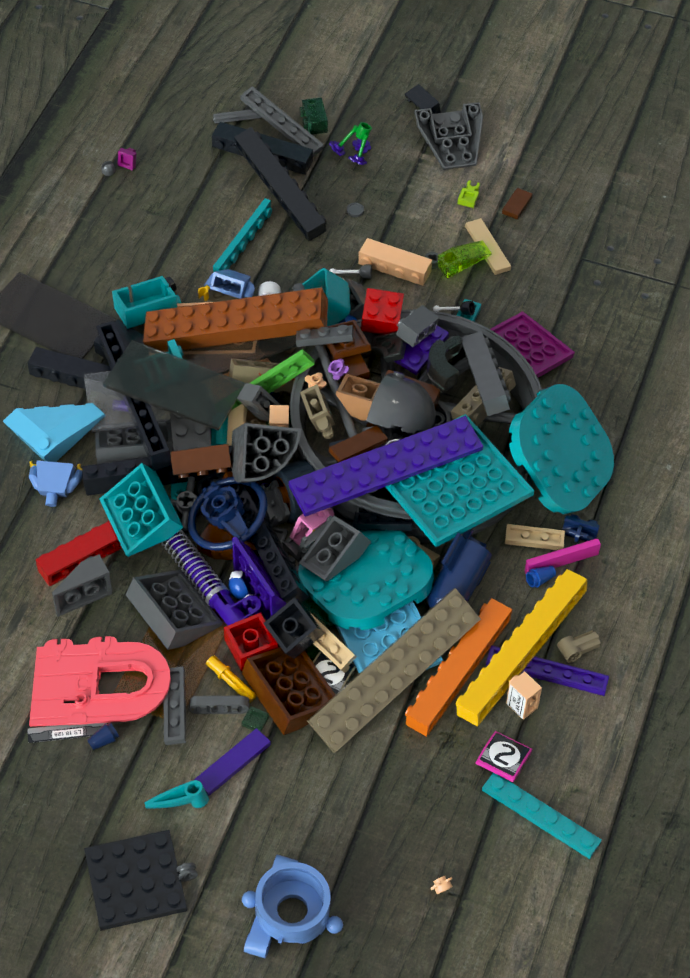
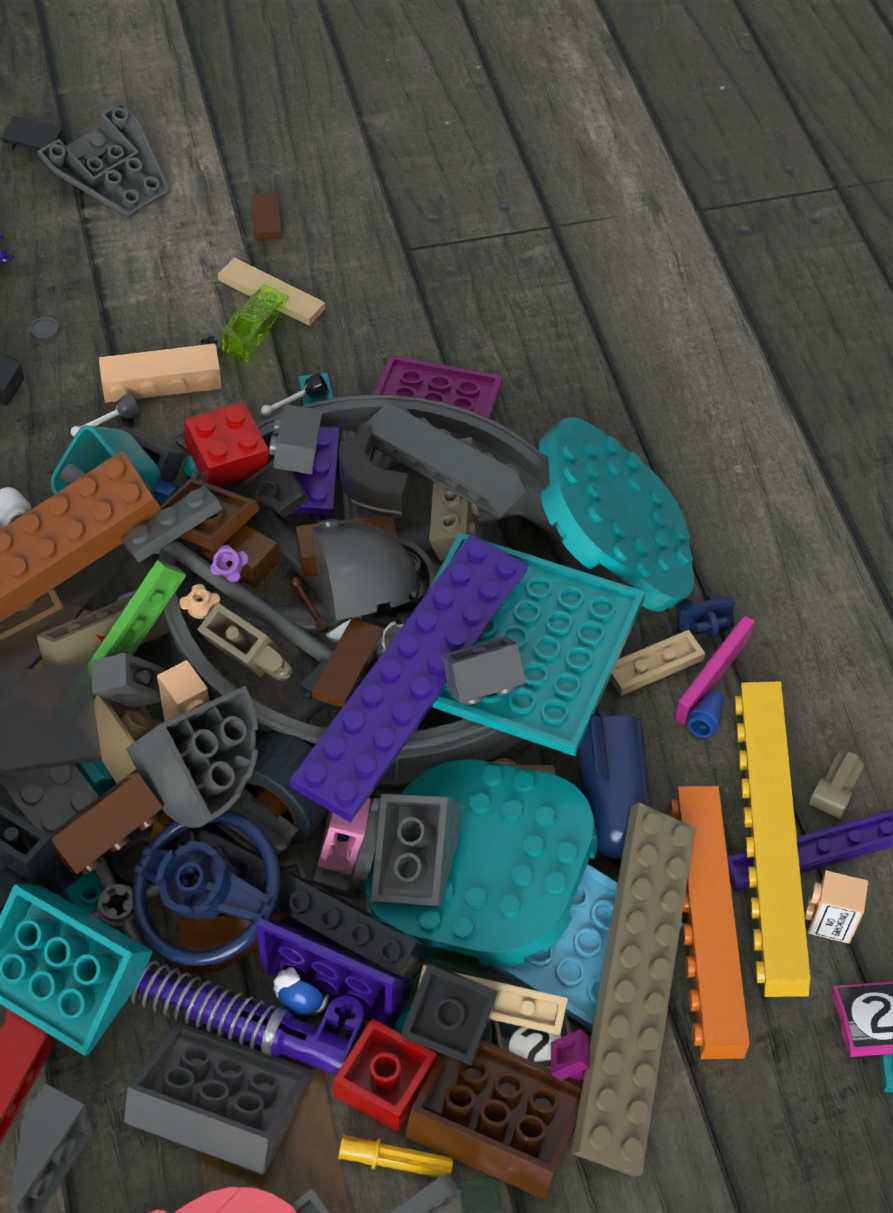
camera: 35 degrees left, 0 degrees up
medium nougat slope [336,374,380,421] -> none
black plate [353,511,414,531] -> none
lime plate [457,180,480,208] -> none
none -> dark grey brick [441,636,526,704]
none -> magenta tile [551,1029,590,1081]

